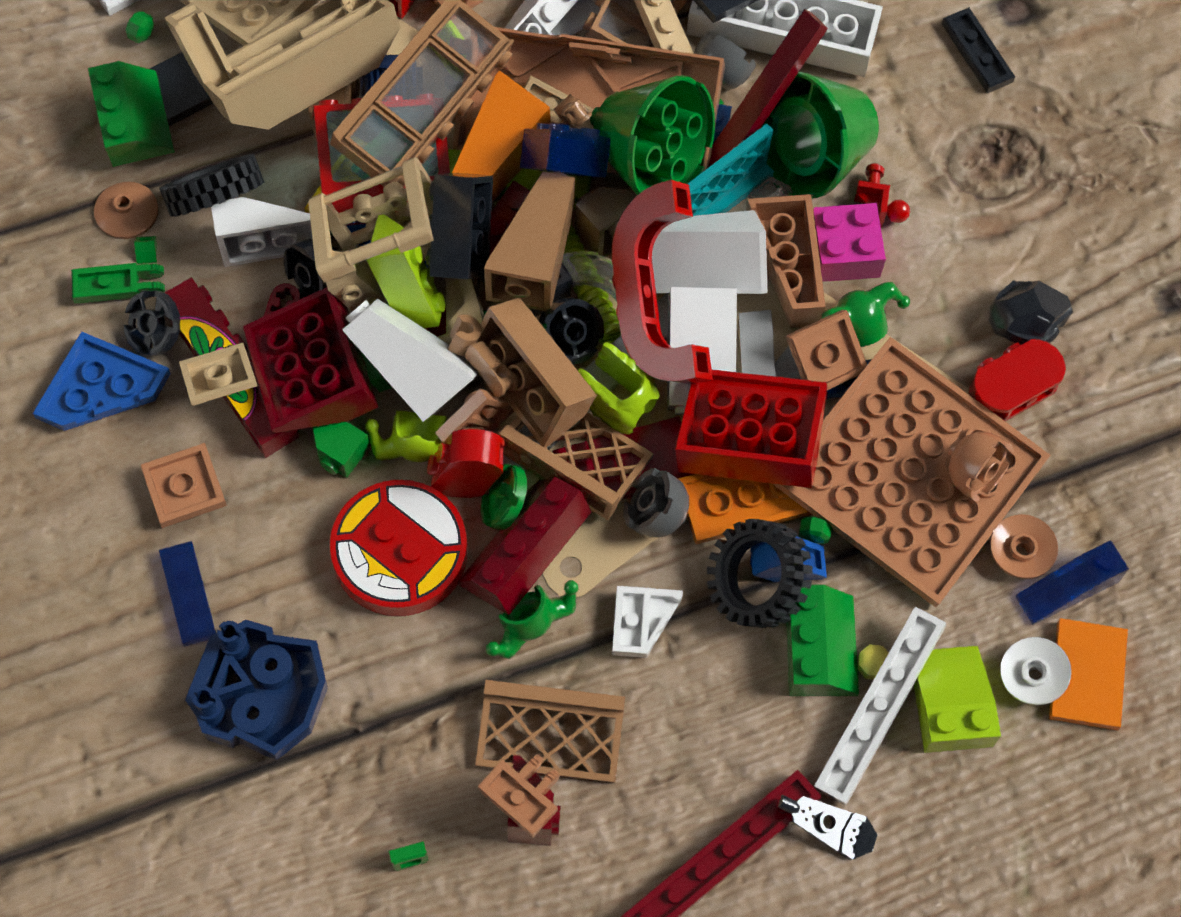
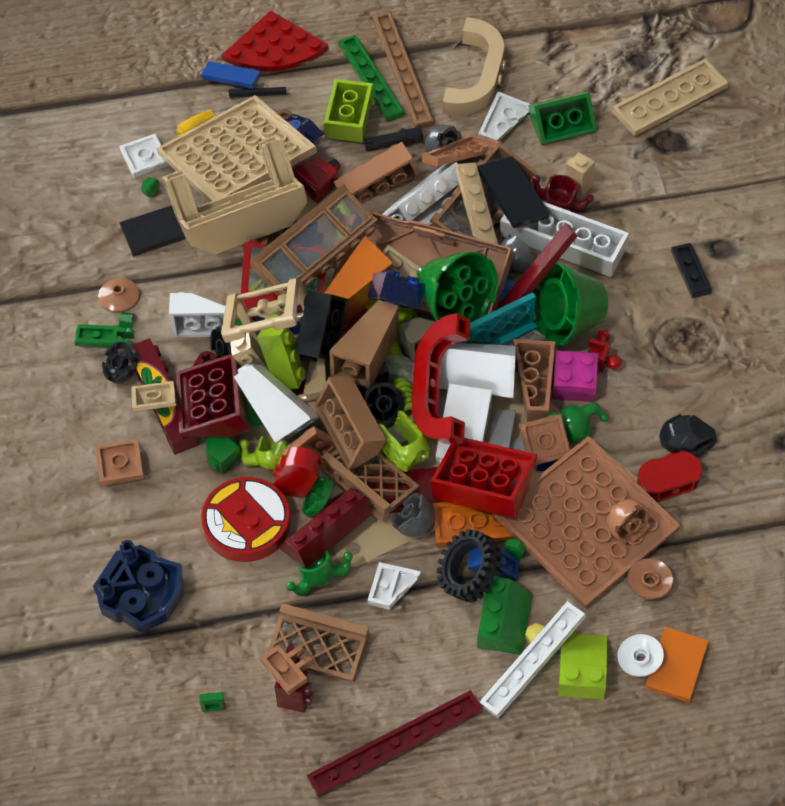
camera: 15 degrees right, 10 degrees down
blue plate [33,331,171,431] -> none
green slope [88,61,175,167] -> none
clear blue tile [159,541,217,647] -> none
black tyre [160,154,265,217] -> none
medium nougat piece [448,314,518,397] -> none
medium nougat piece [553,94,592,134] -> none
piece [777,794,878,860] -> none
clear blue slope [1015,540,1129,625] -> none

